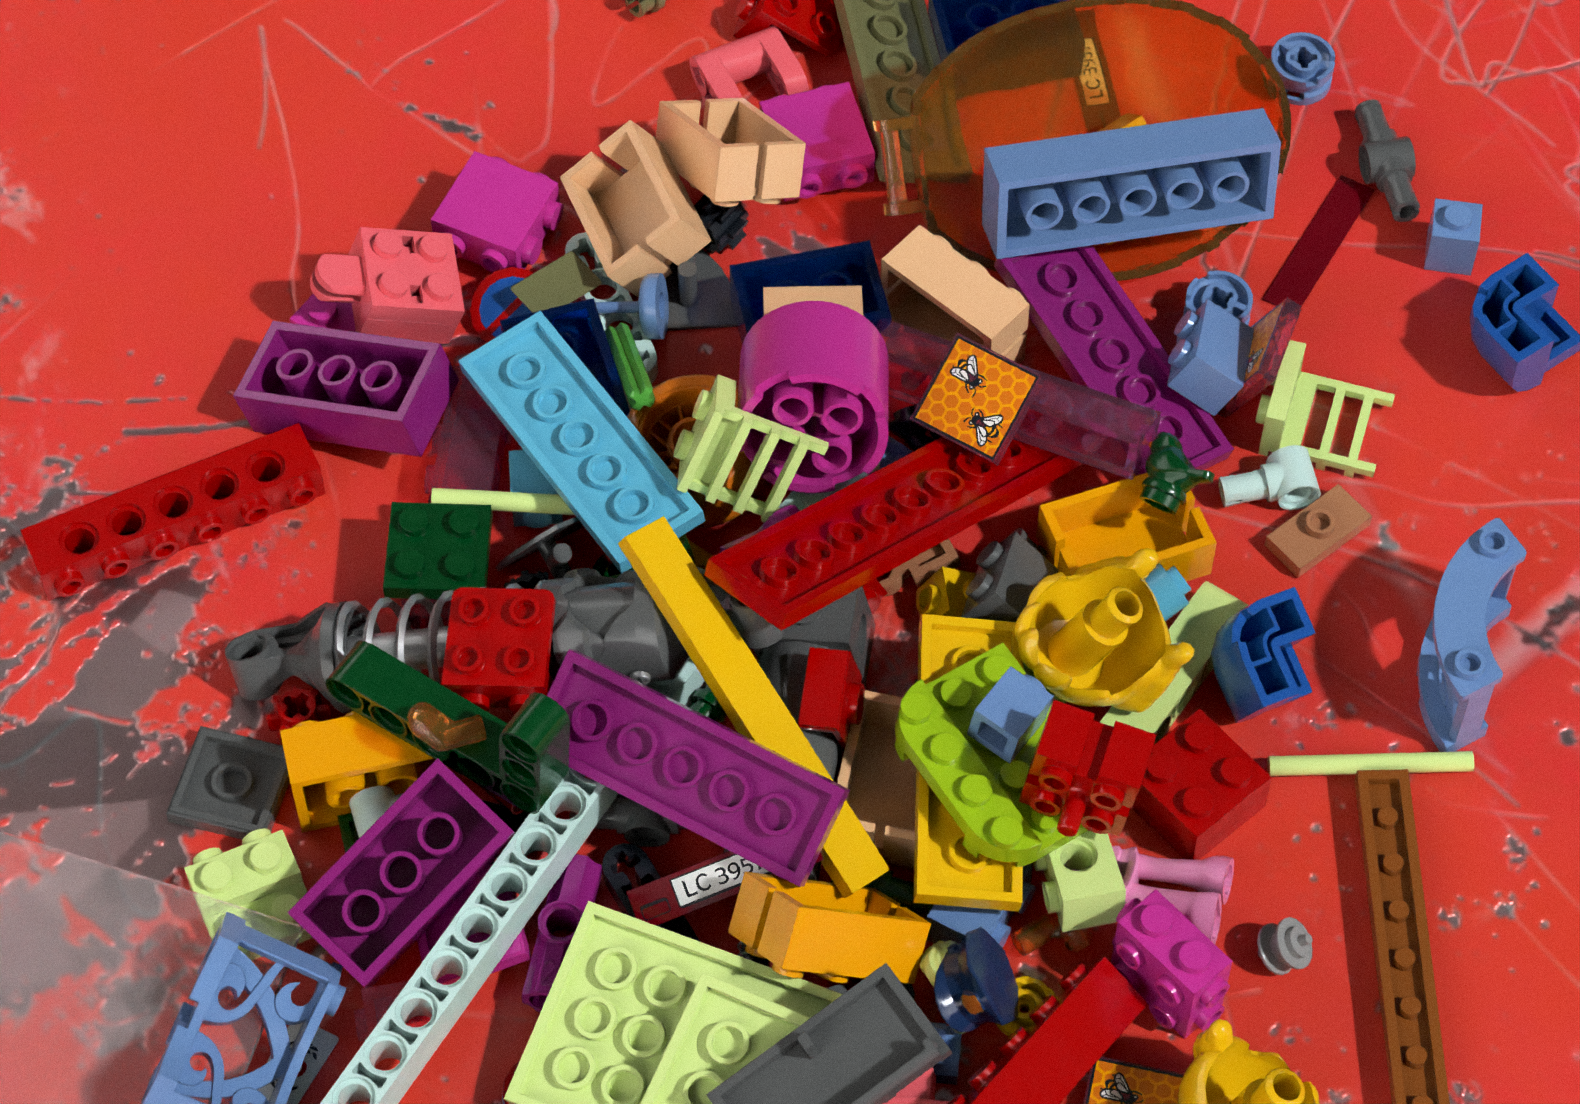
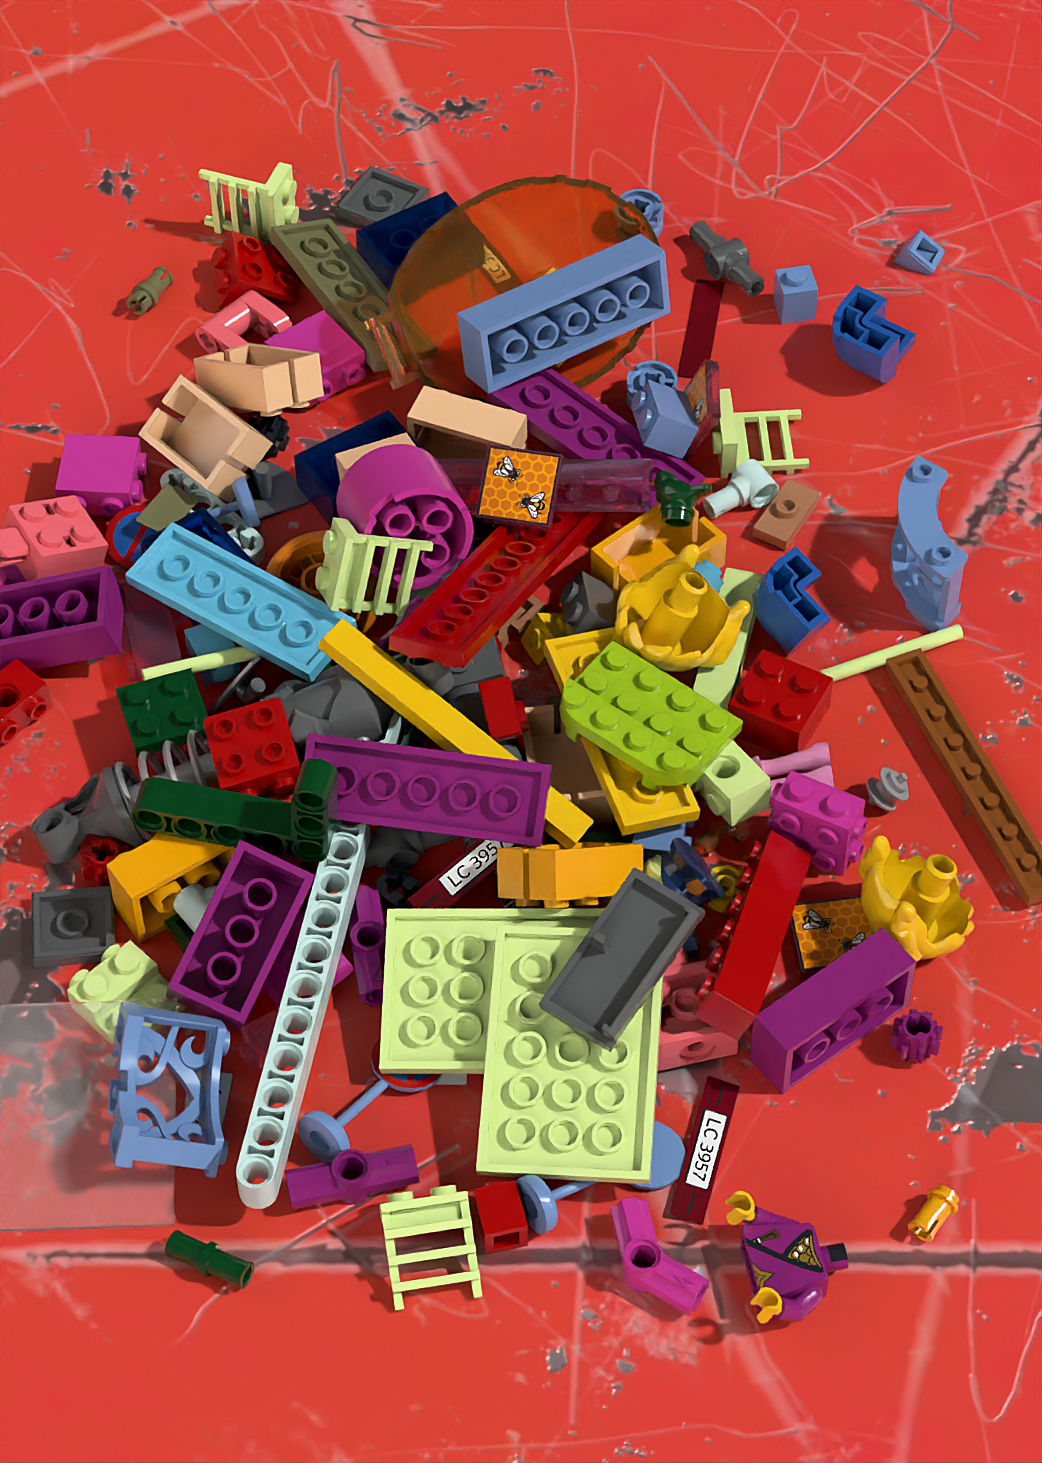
camera: 20 degrees left, 5 degrees down
clear orange arm [407,702,486,751] -> none
bright green axle [604,323,656,410] -> none
medium blue brick [967,666,1054,764] -> none
red brick [1018,700,1157,837] -> none

